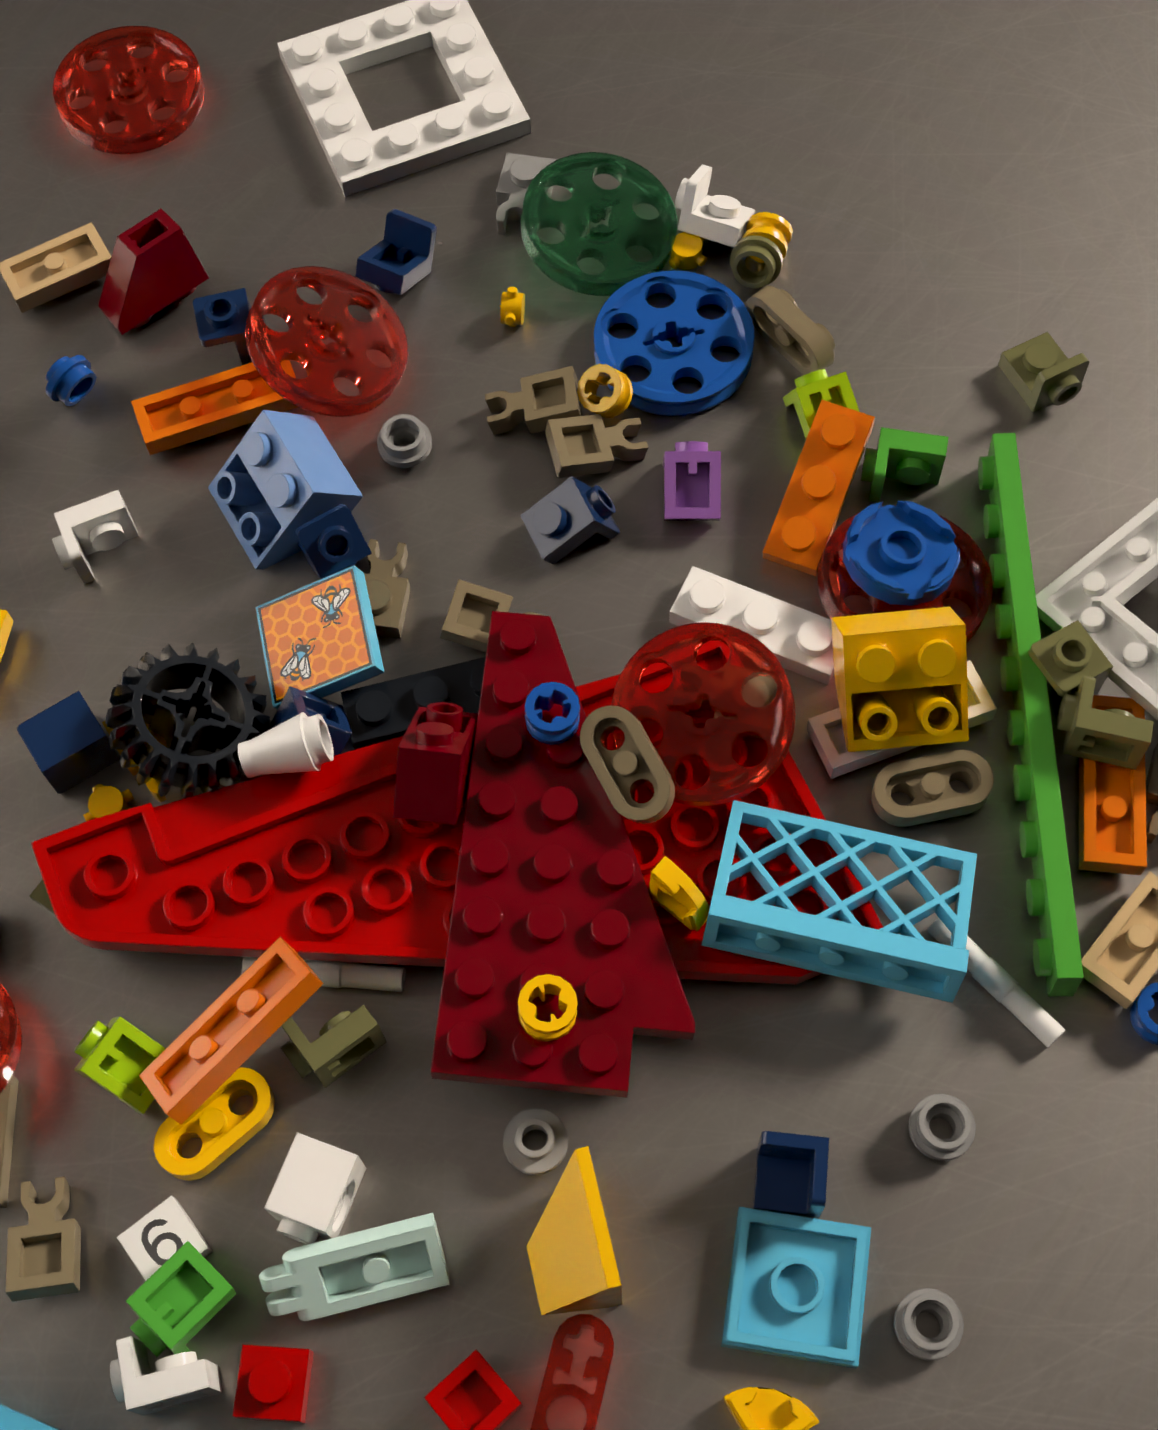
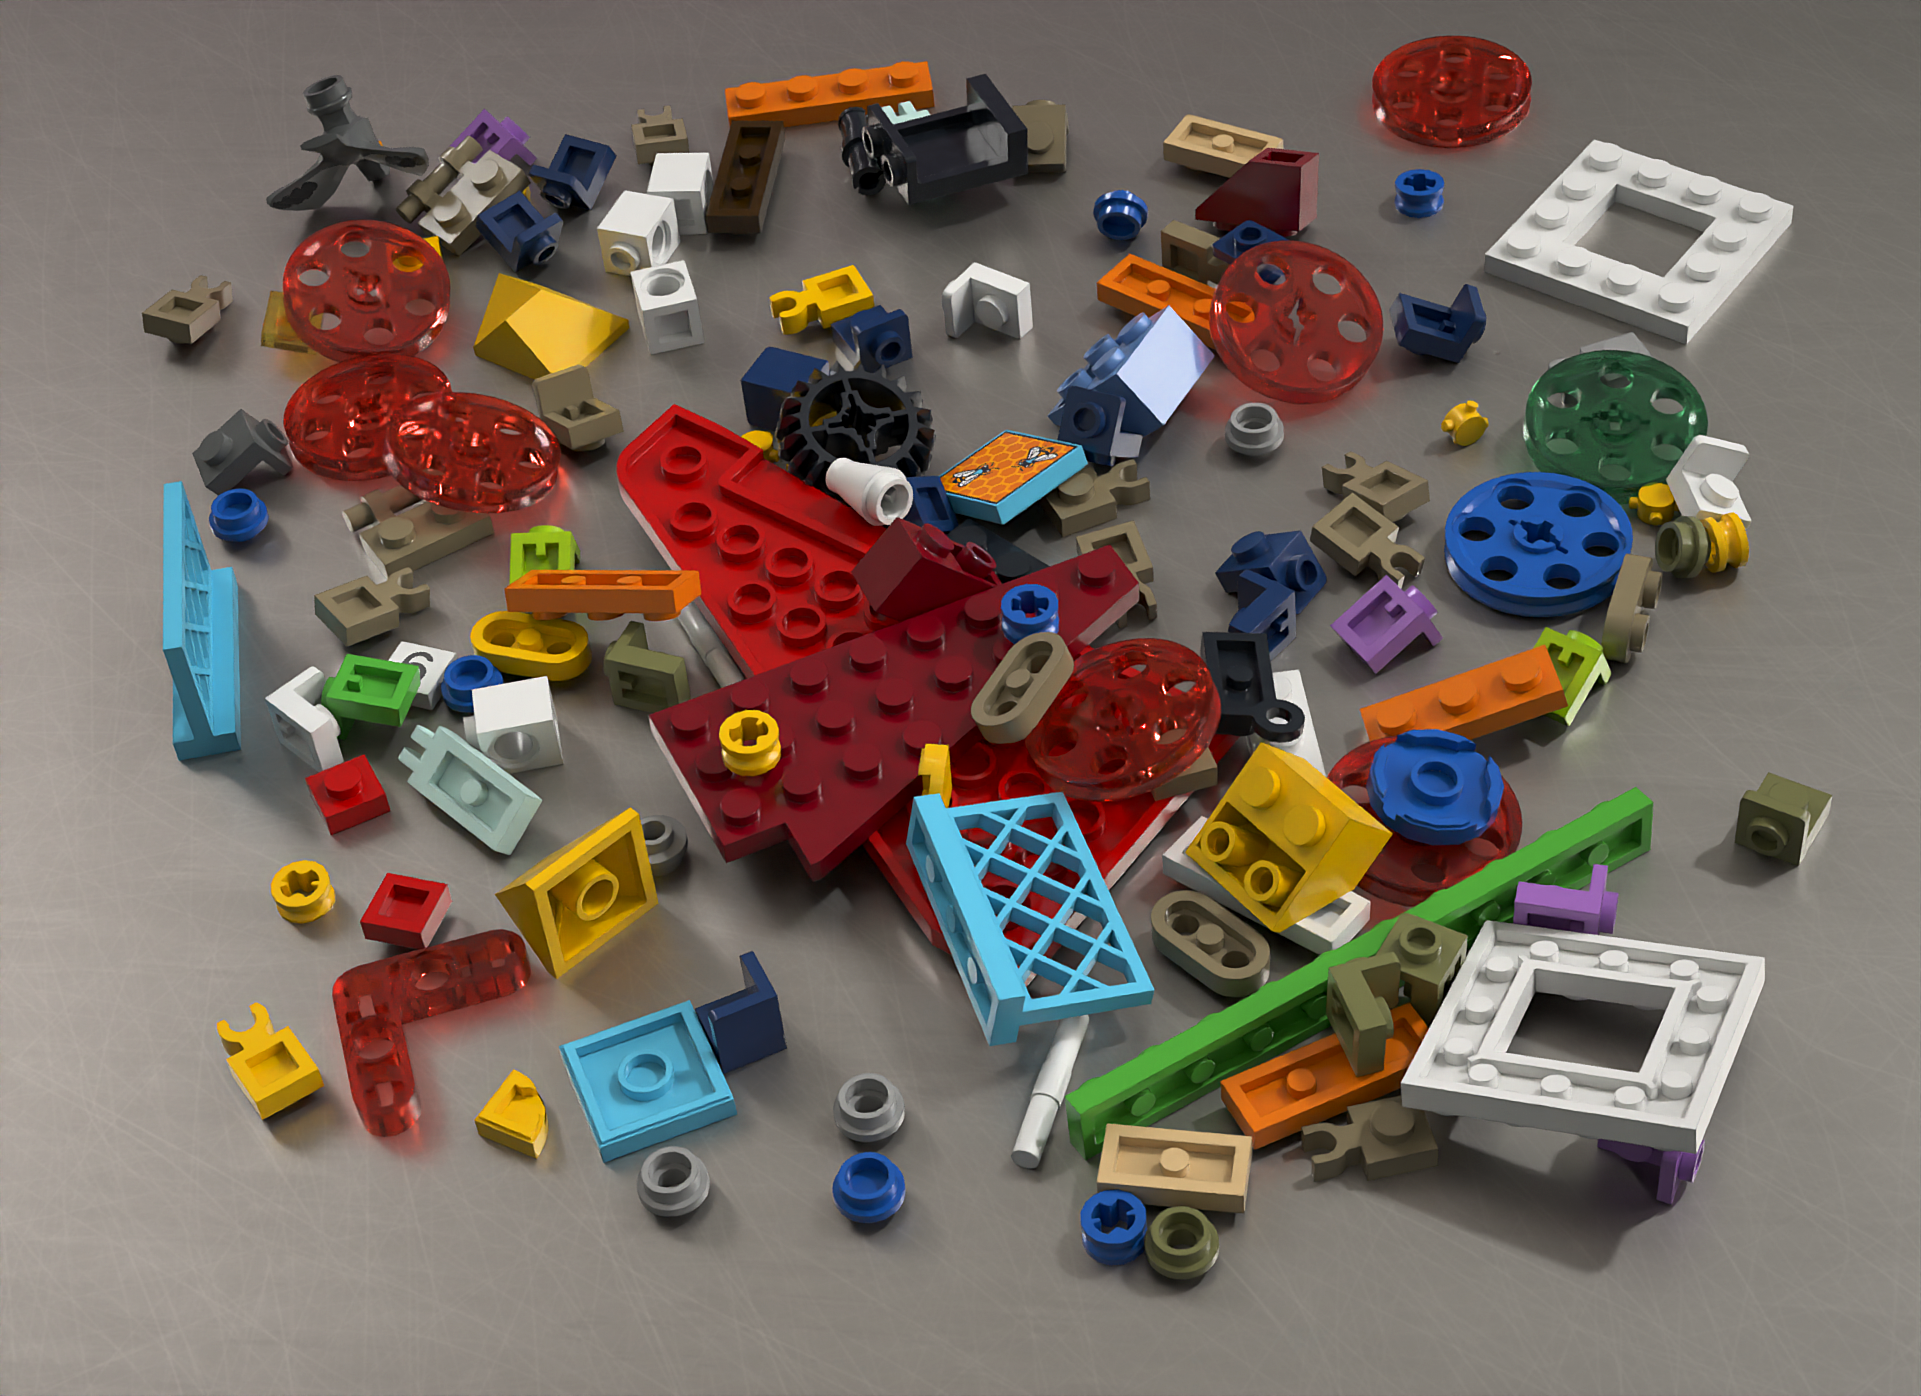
camera: 60 degrees right, 20 degrees down
yellow bush [577,364,633,418] -> none
bright green bracket [861,427,949,503] -> none
none -> blue plate [441,655,504,713]
none -> dark blue bracket [831,305,913,373]
none -> blue plate [832,1152,906,1223]
none -> dark tan plate [1161,220,1237,297]
none -> black hinge [1200,632,1305,743]
none -> dark blue bracket [1228,569,1296,661]
none -> blue bush [1394,169,1444,218]
none -> medium lavender bracket [1513,864,1619,935]

